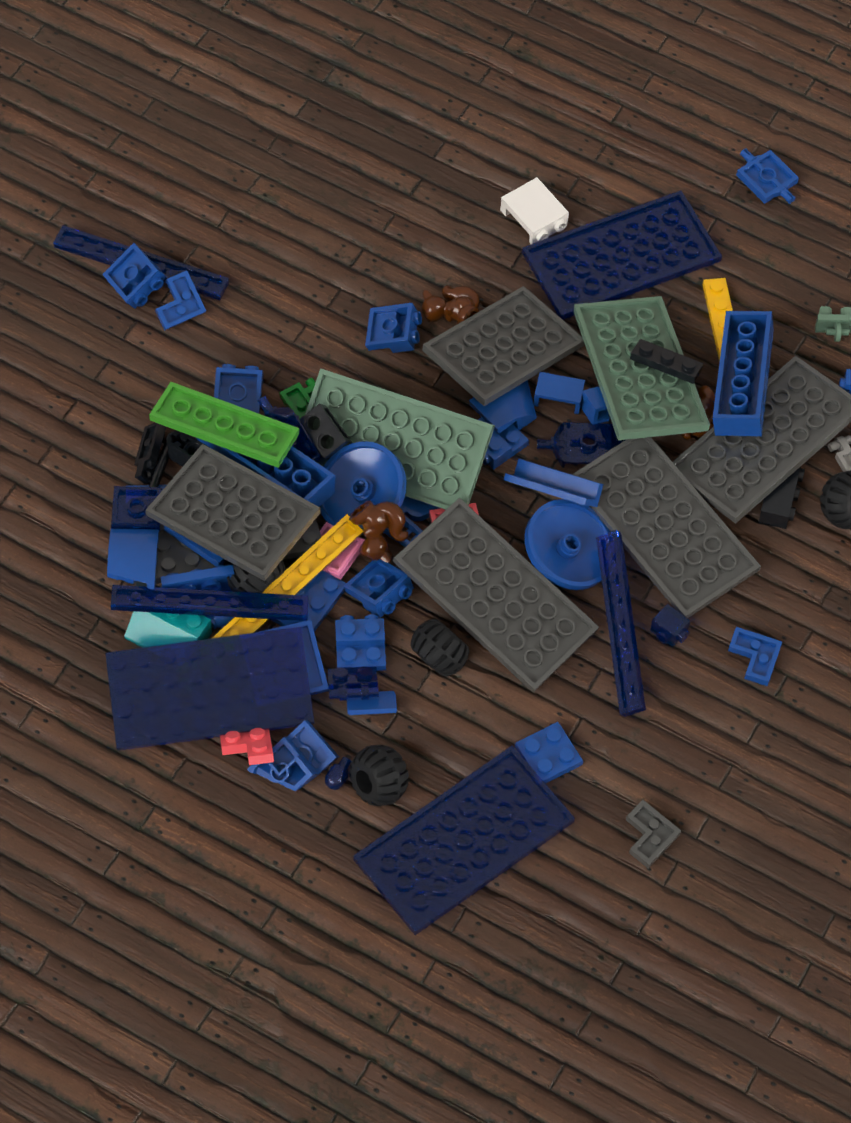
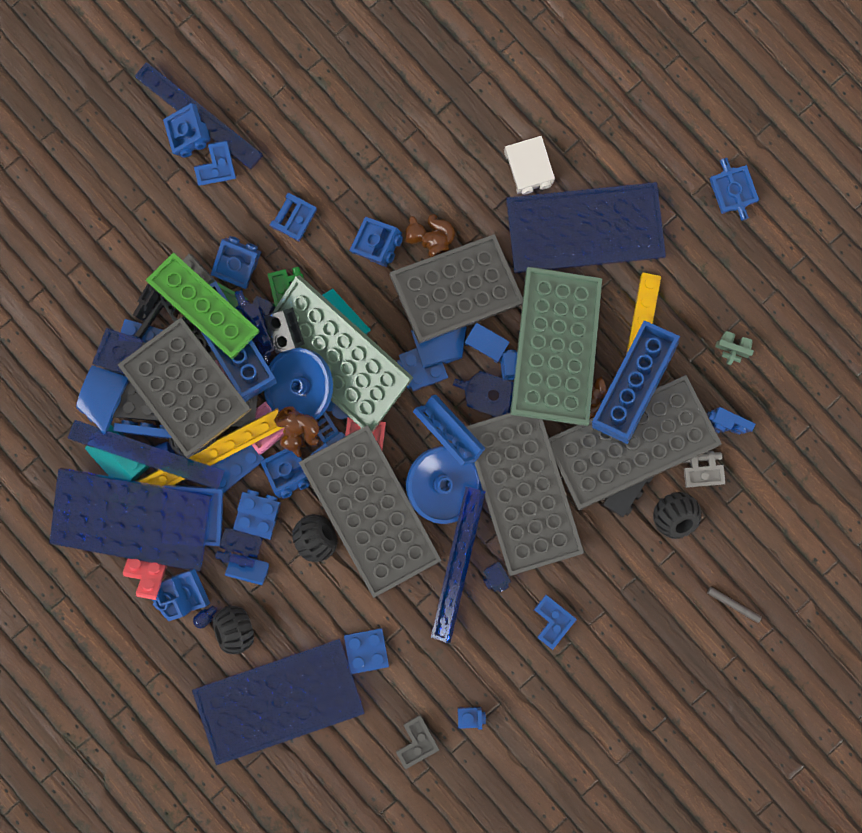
camera: 25 degrees right, 25 degrees up
black plate [630,339,704,384] -> none
none -> blue plate [269,193,317,242]
none -> blue bracket [458,707,486,730]

